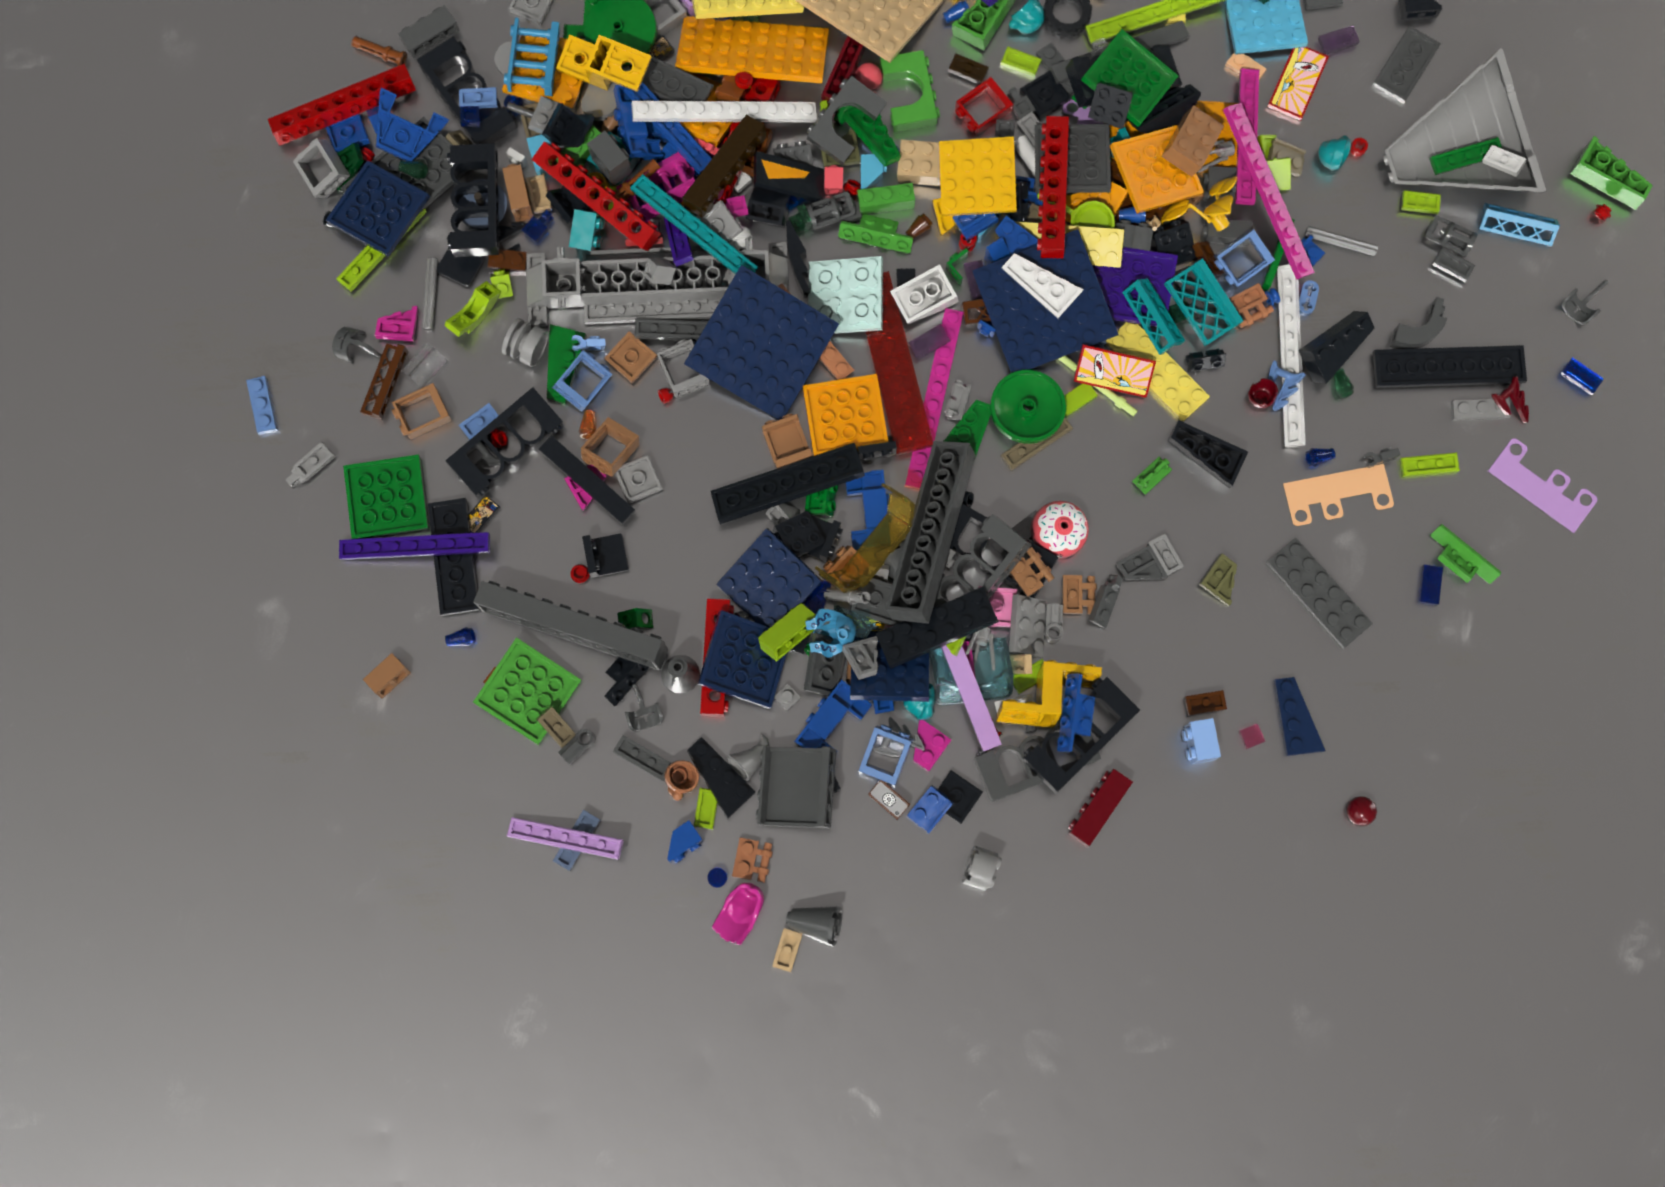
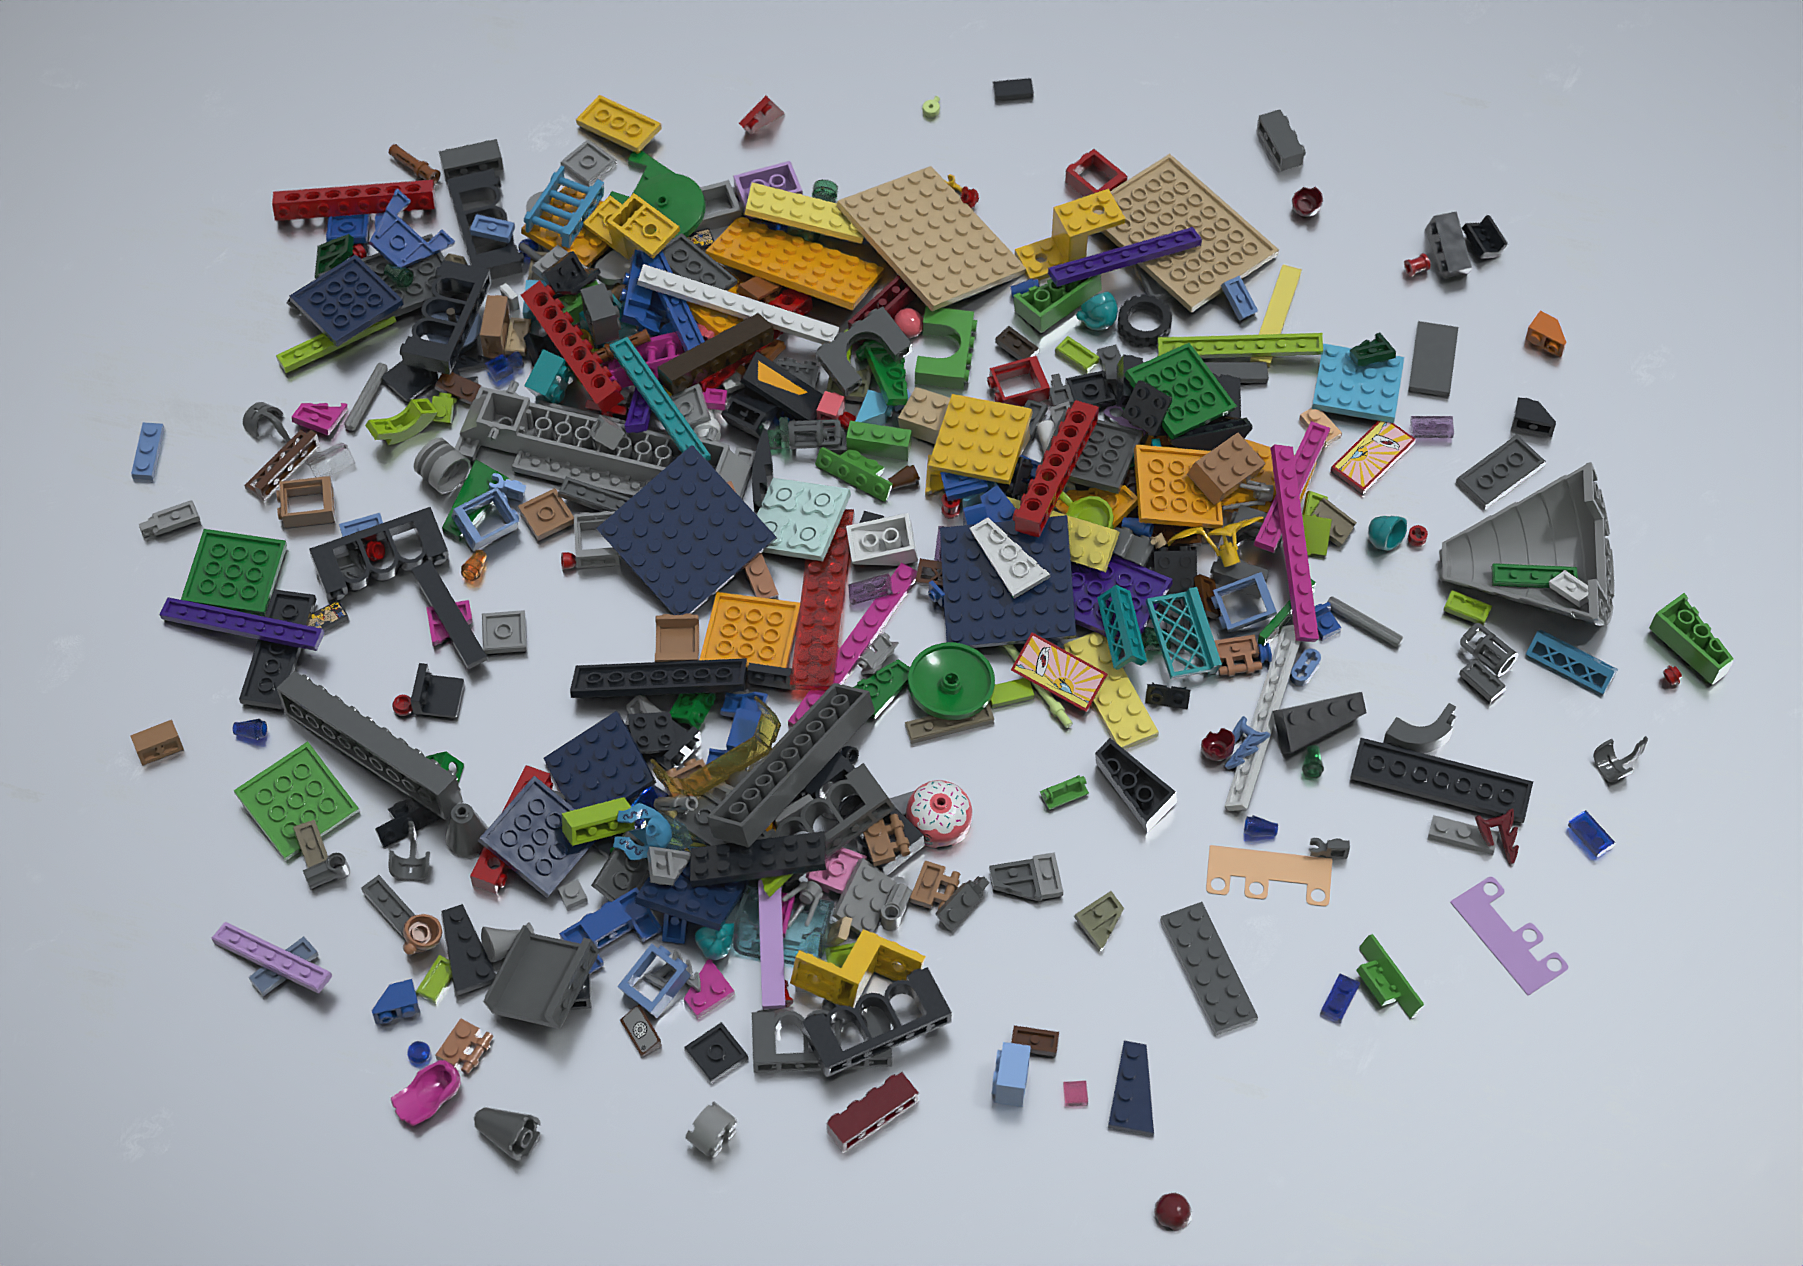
camera: 20 degrees right, 20 degrees down
light grey window [293,138,350,199] -> none
clear blue plate [460,106,480,127] -> none
medium nougat window [581,417,639,477] -> none
red plate [735,72,753,89] -> none
tan plate [772,928,803,972] -> none
blue plate [907,785,954,834] -> none
green bracket [946,248,969,286] -> none
blue bracket [1057,673,1095,752] -> none
lime tile [1399,452,1460,478] -> none

